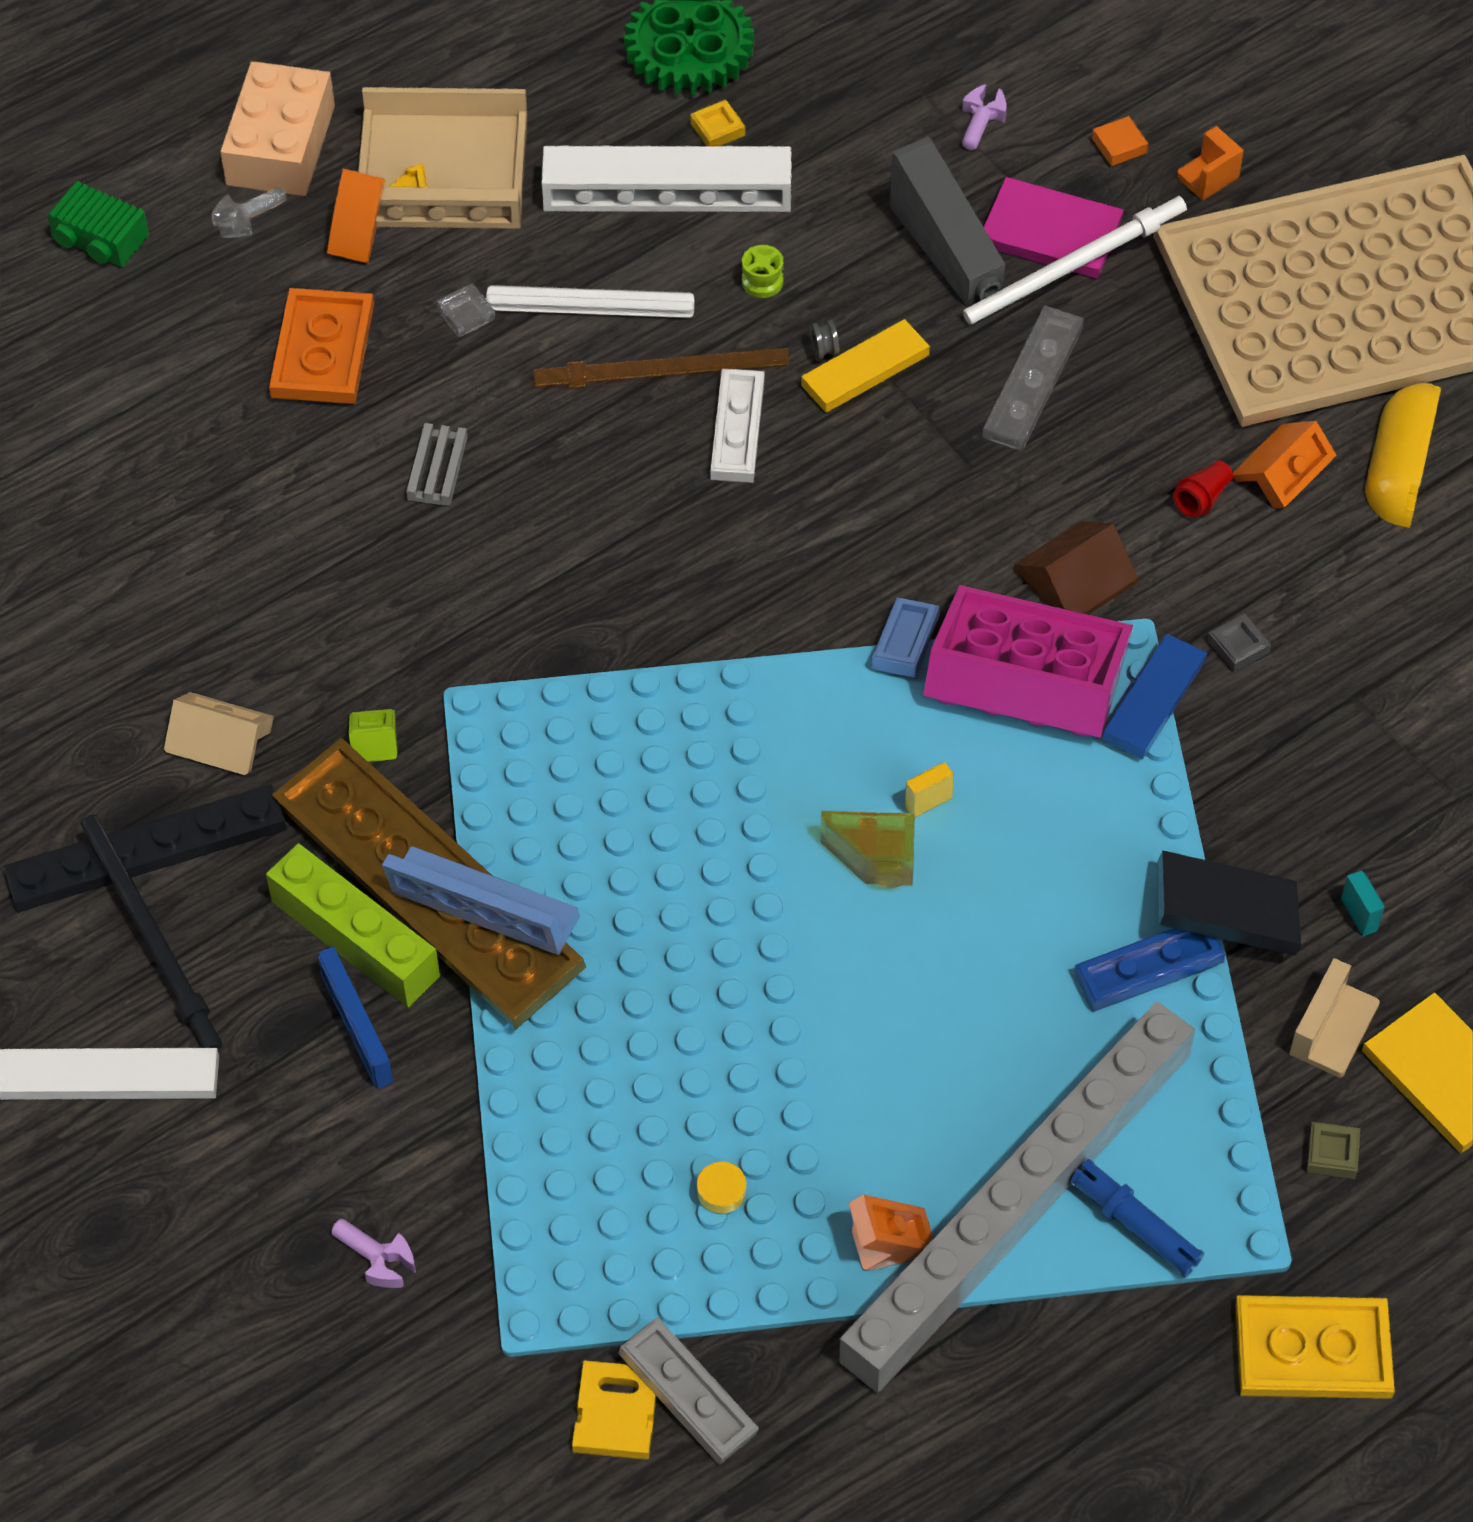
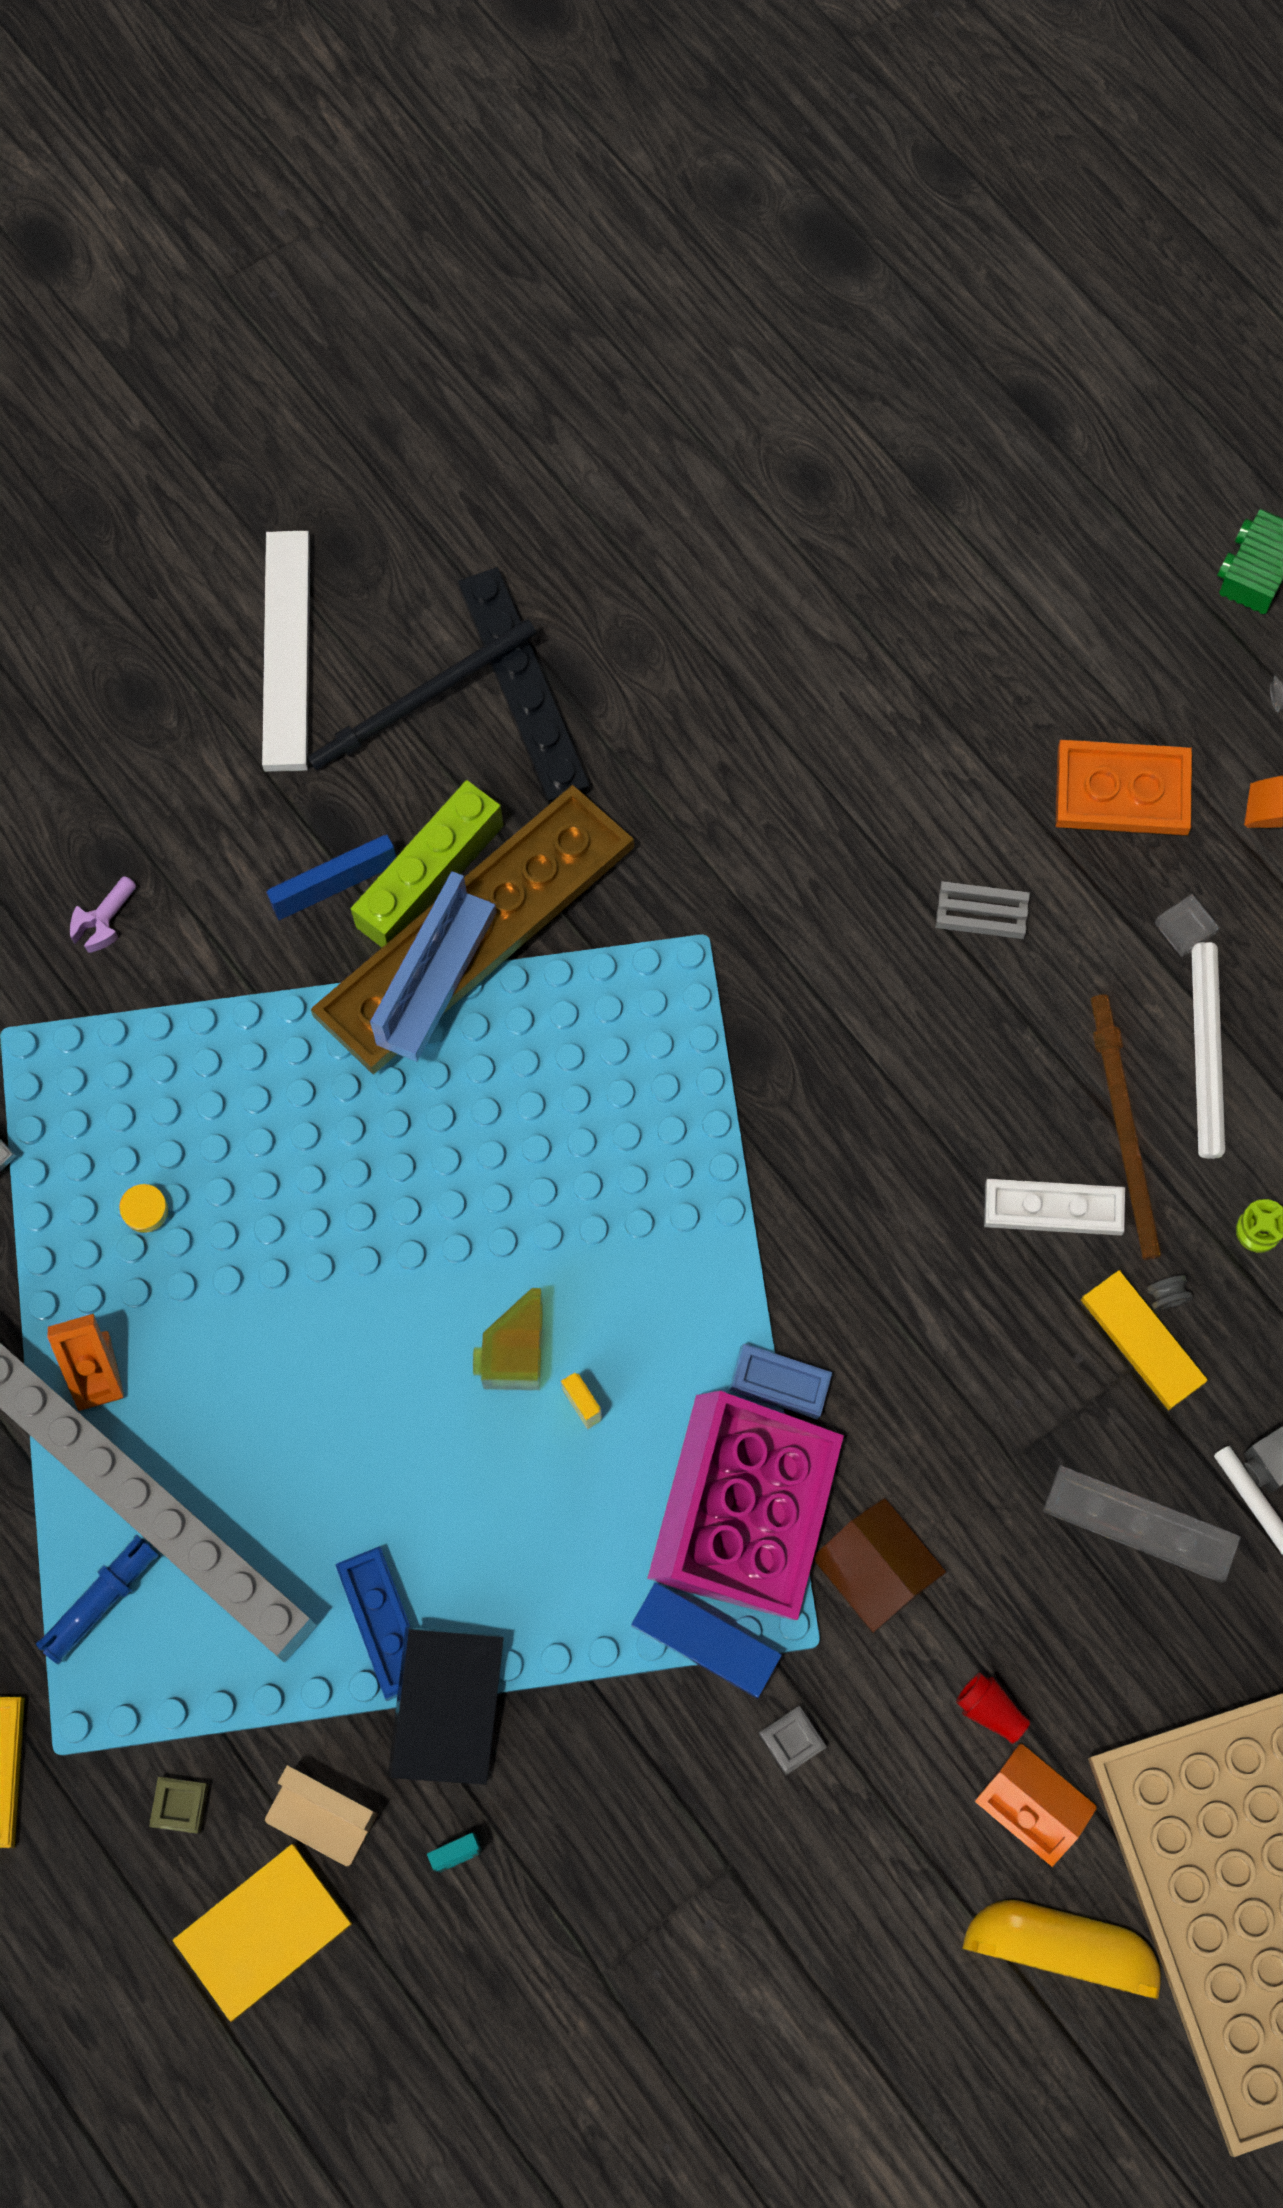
camera: 90 degrees right, 15 degrees up
tan panel [164,692,274,775] -> none
lime slope [349,709,397,762] -> none

